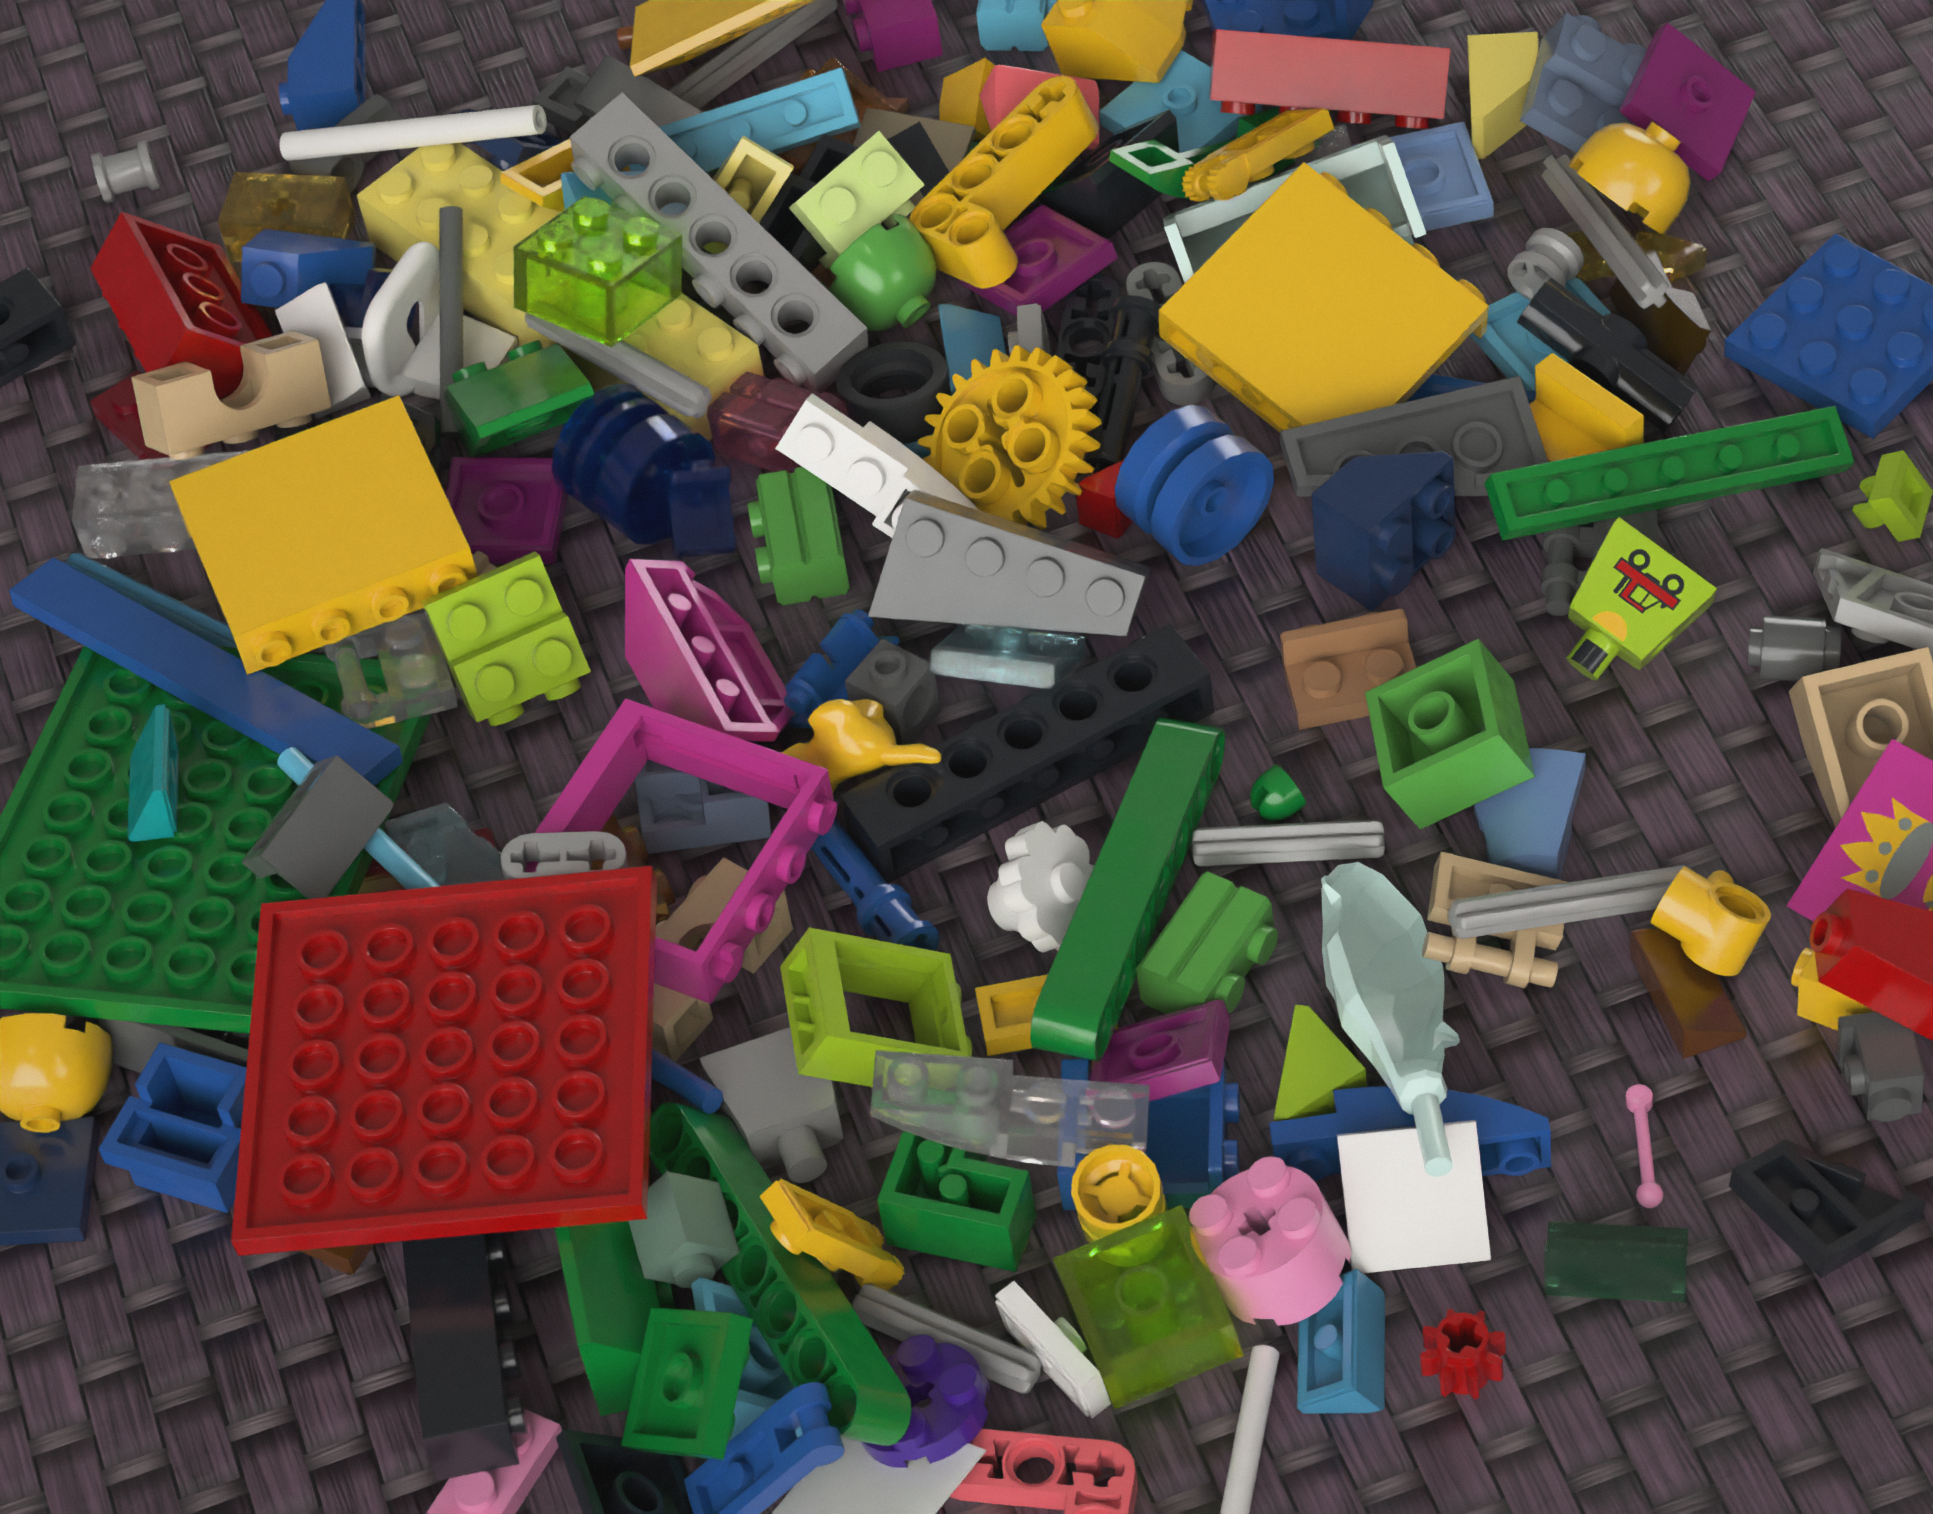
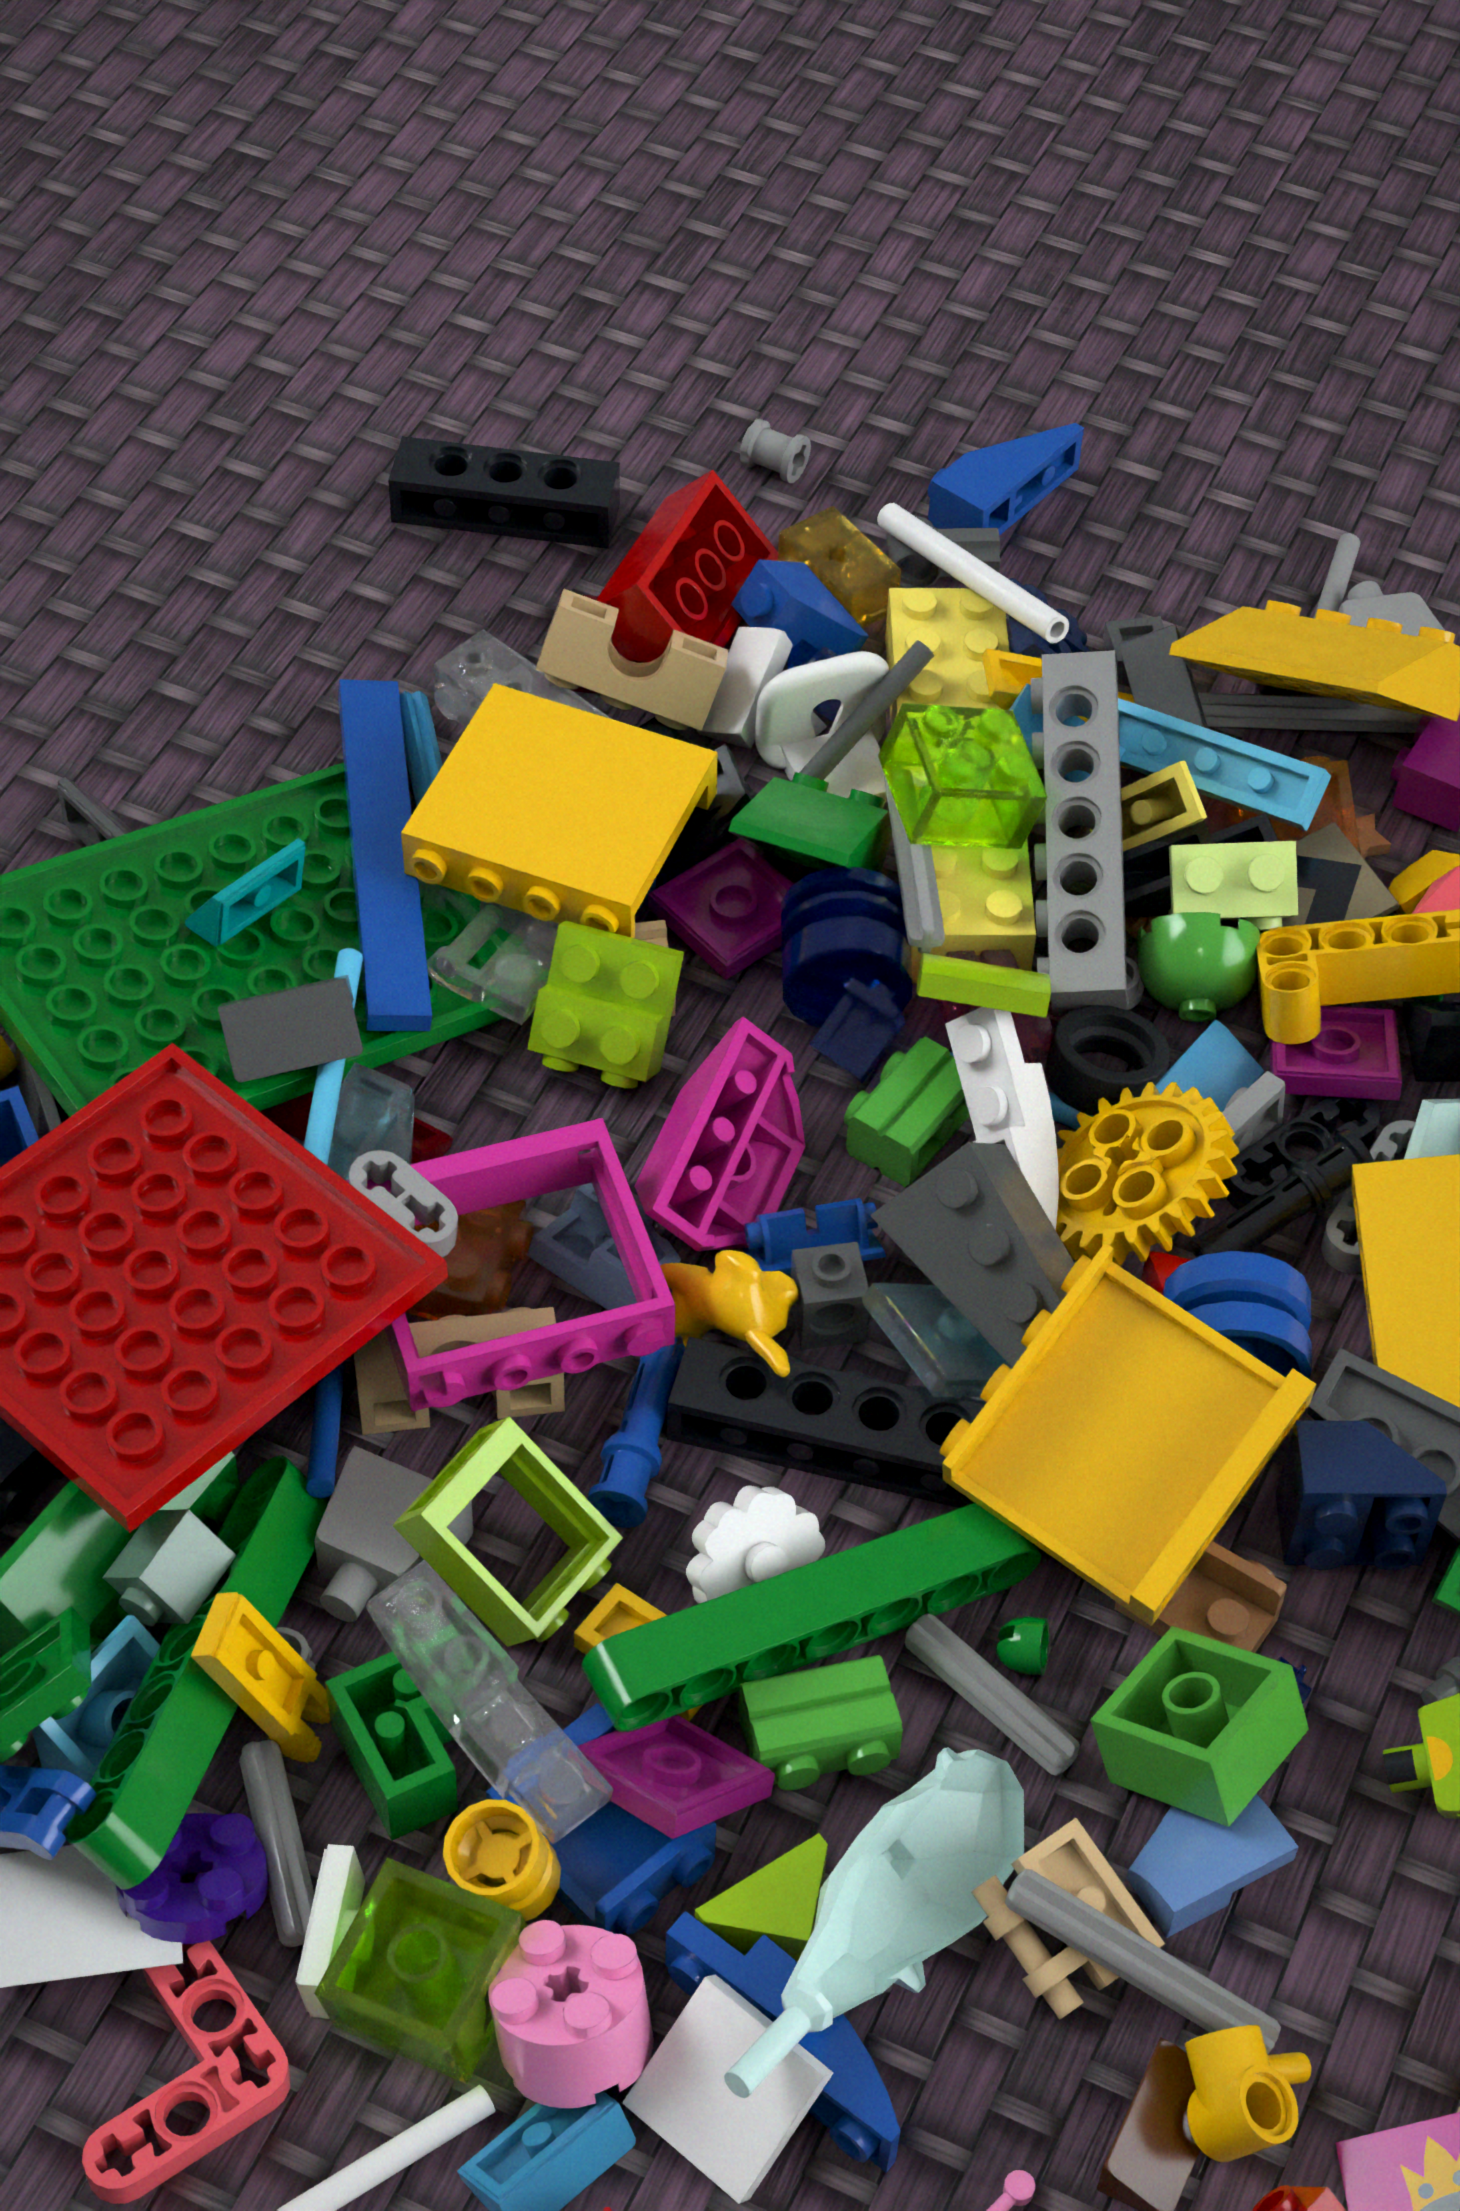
camera: 35 degrees right, 0 degrees up
none -> lime slope [916,953,1051,1018]
none -> yellow panel [939,1243,1316,1626]

